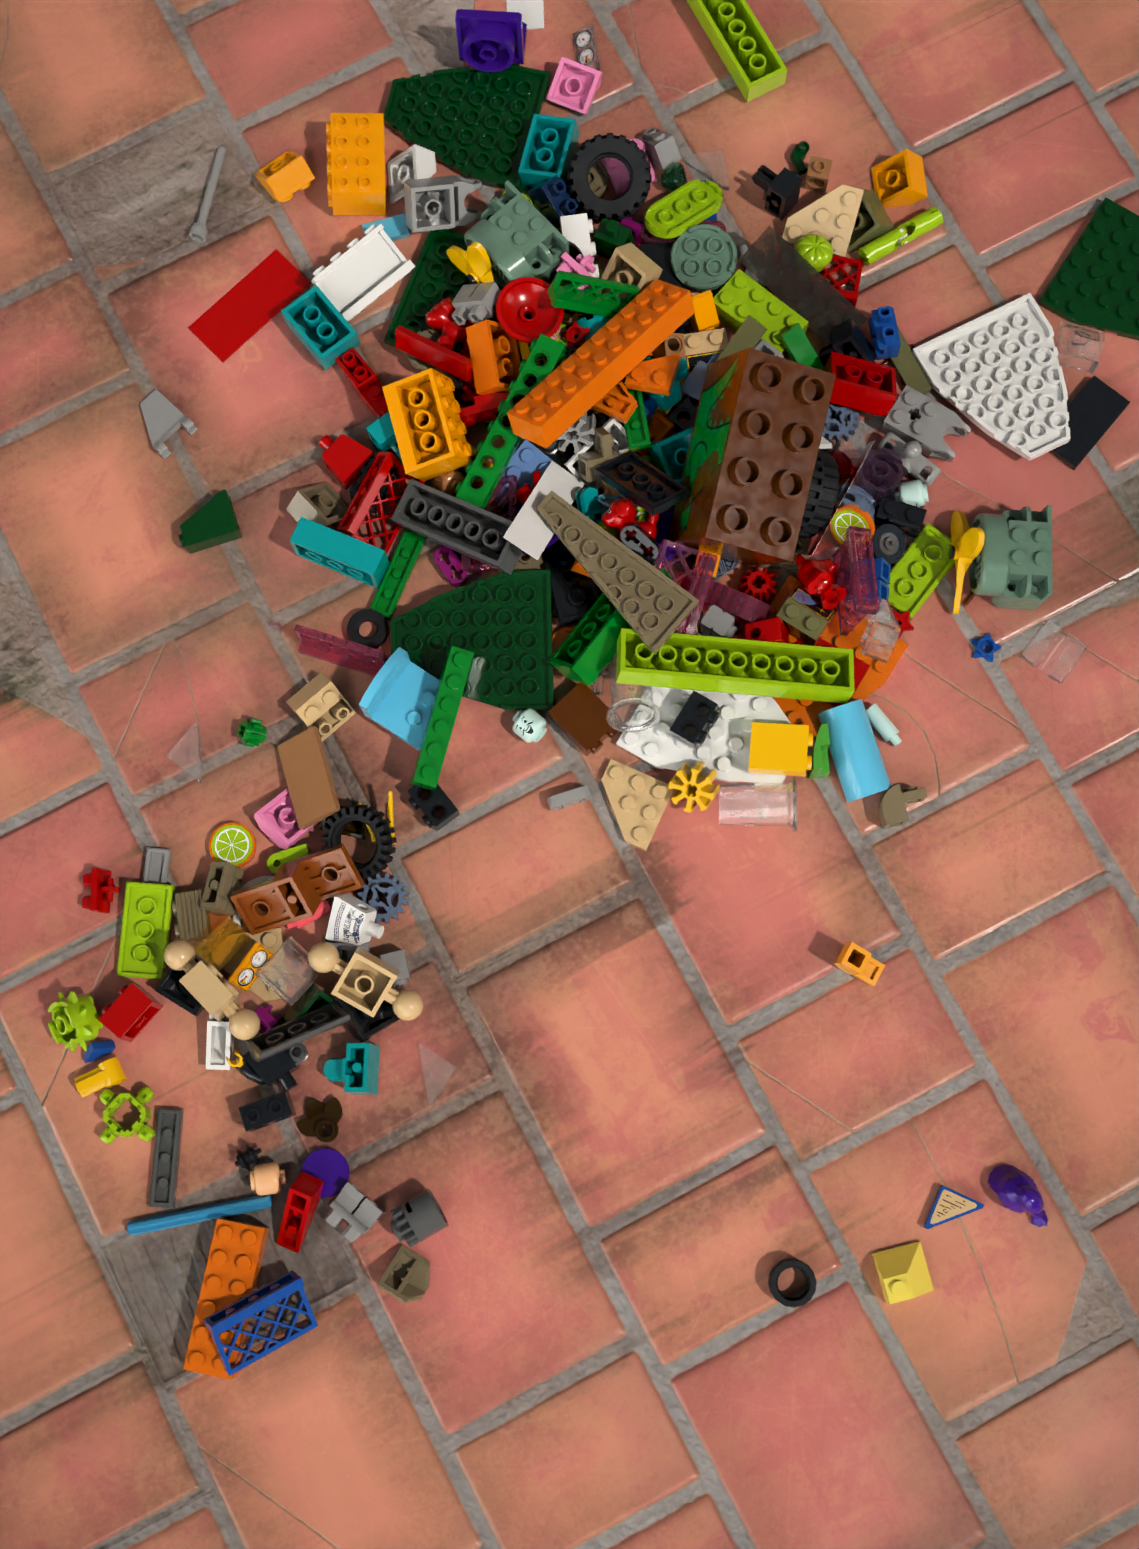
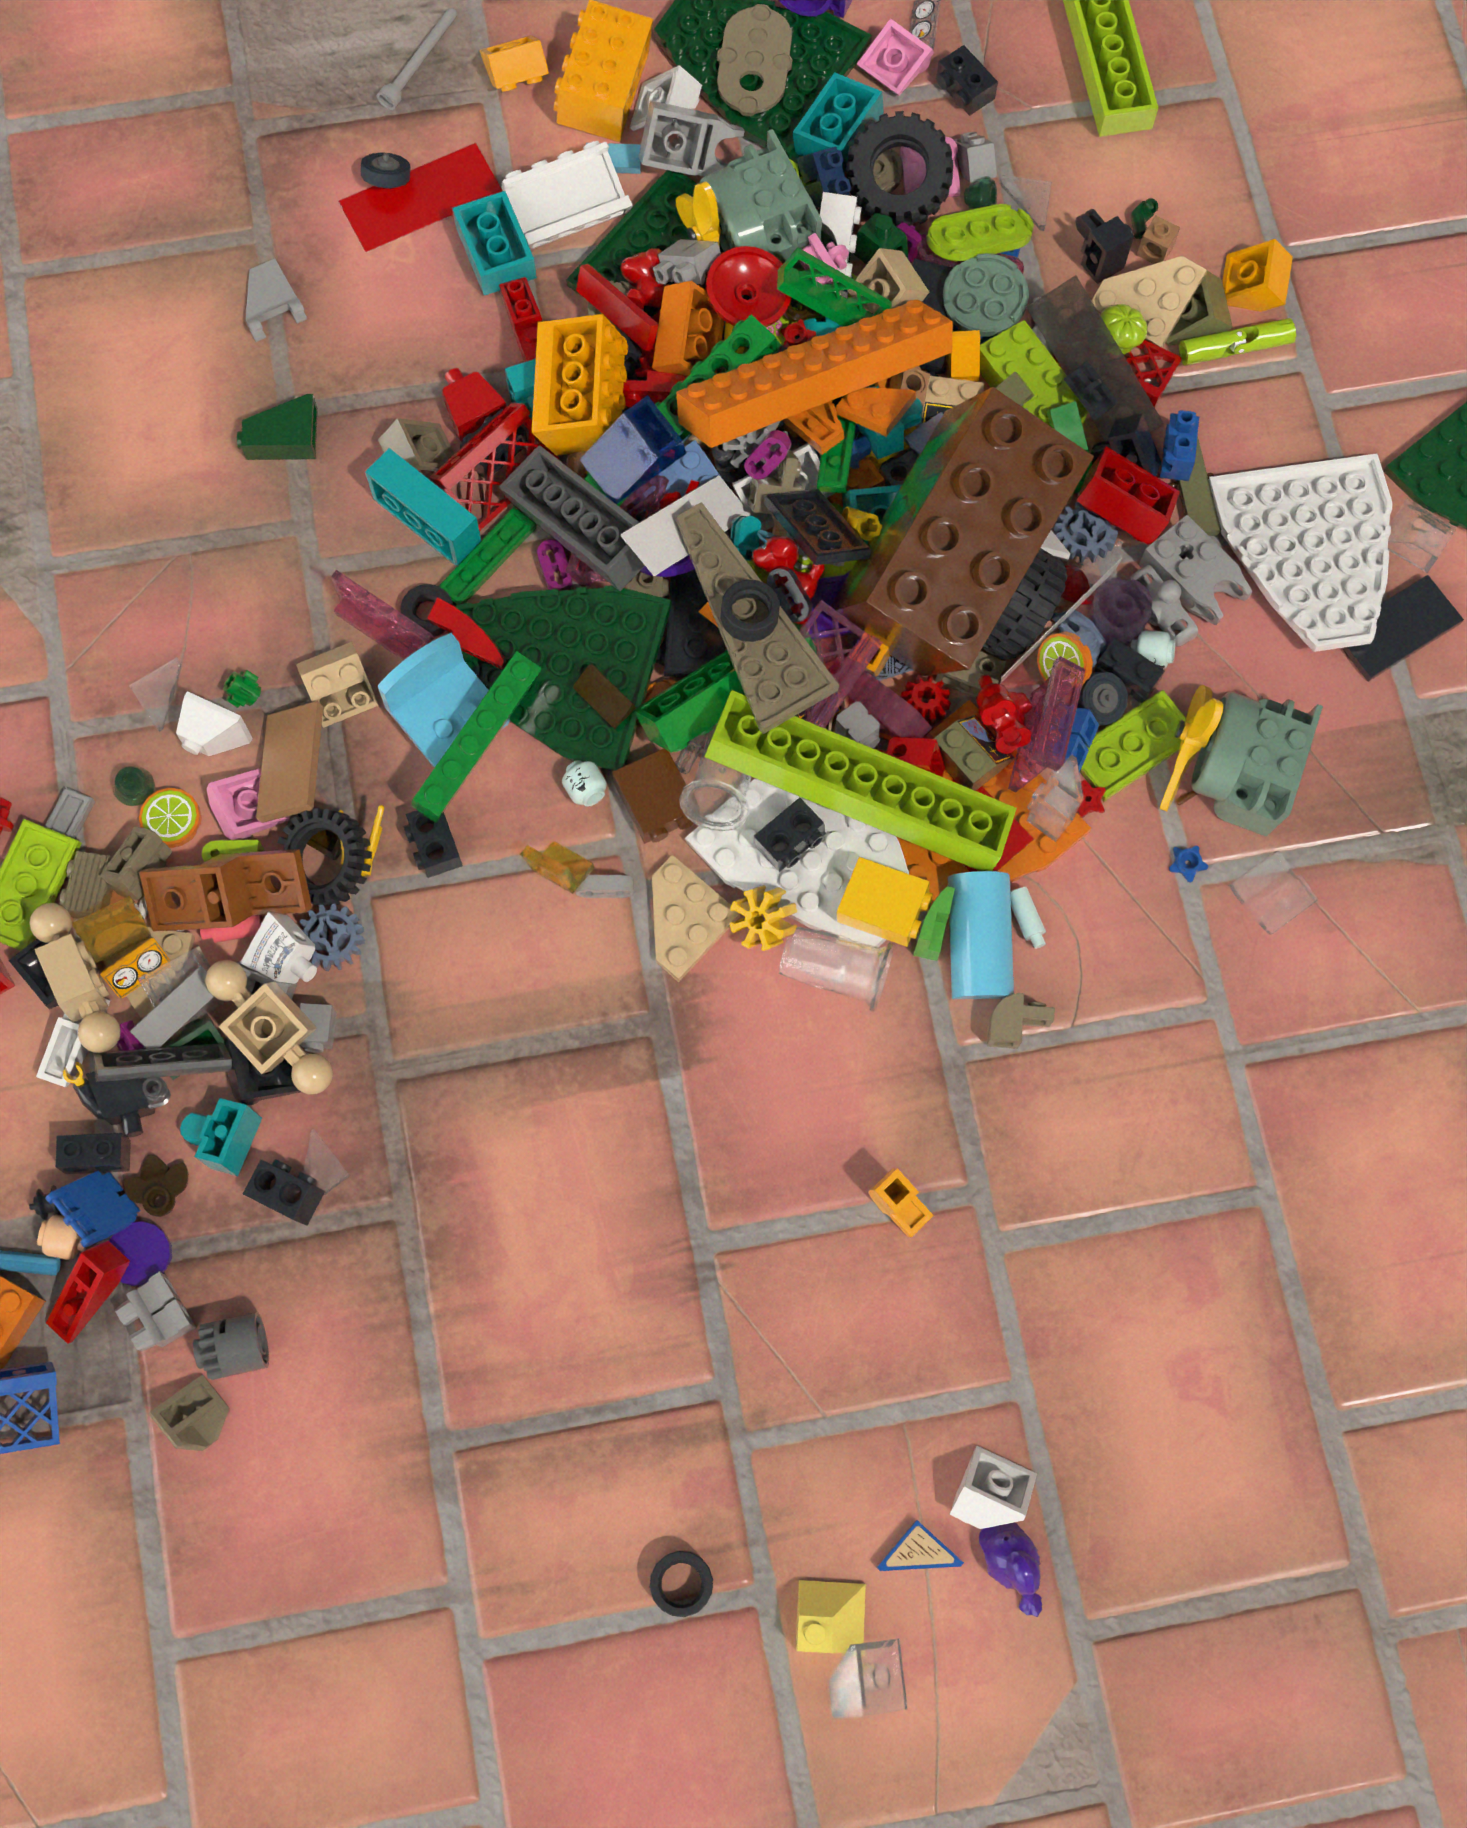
camera: 10 degrees right, 5 degrees down
none -> blue plate [45,1170,141,1248]
none -> clear green cone [113,766,155,806]
none -> light grey tile [130,965,214,1049]
none -> white slope [176,691,253,756]
none -> black brick [243,1159,325,1226]
none -> black wheel [360,152,411,188]
none -> red slope [427,597,508,670]
none -> clear yellow panel [520,841,595,894]
none -> dark brown slope [572,663,636,729]
none -> clear blue slope [580,395,687,504]
none -> dark tan piece [717,4,792,116]
none -> black tyre [720,579,780,642]
none -> magenta beam [744,430,791,479]
none -> clear slope [829,1638,908,1718]
none -> yellow piece [842,506,882,541]
none -> black brick [936,45,998,116]
none -> white slope [950,1446,1037,1529]
none -> black hips [1064,361,1119,421]

